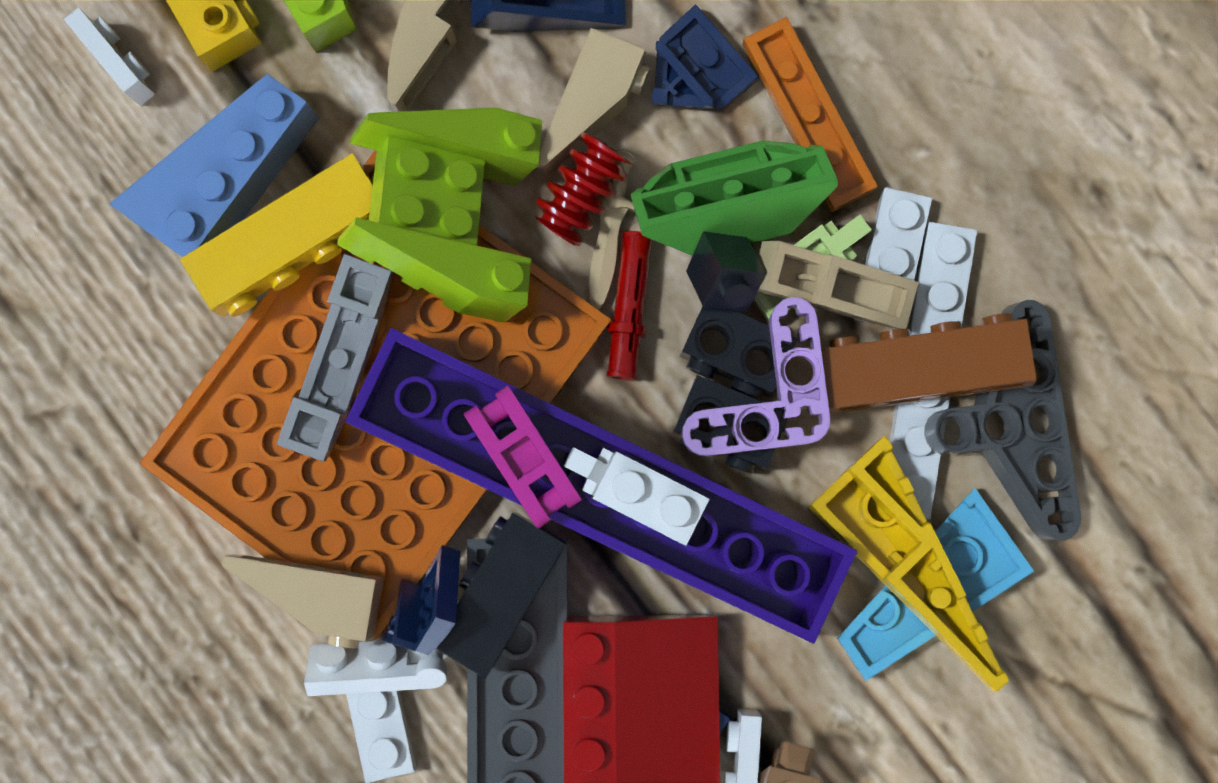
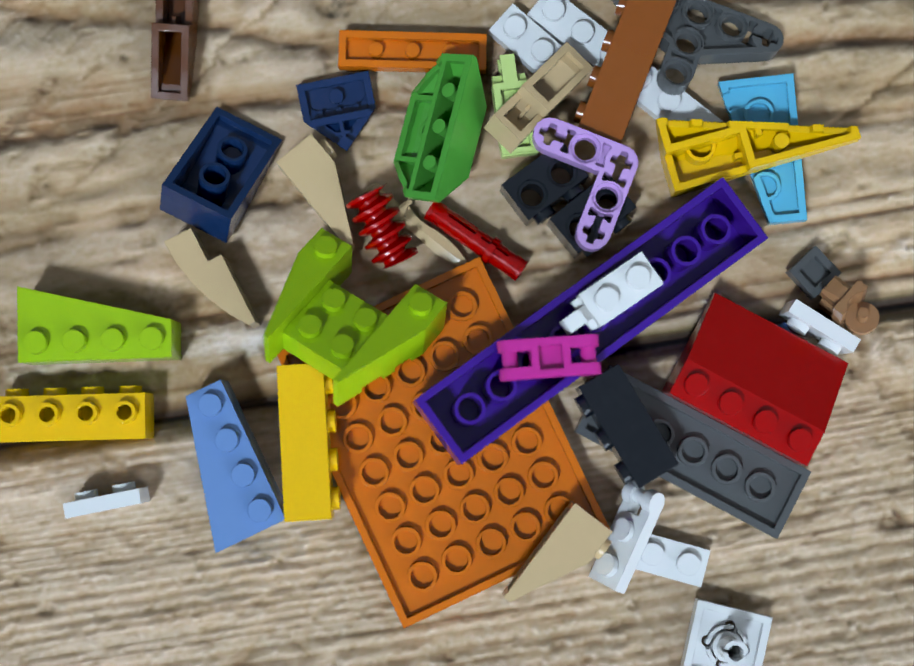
camera: 75 degrees left, 0 degrees up
light grey slope [276,254,393,462] -> none
dark blue slope [381,545,461,655] -> none
black brick [686,231,766,313] -> none
none -> dark grey plate [785,246,841,300]

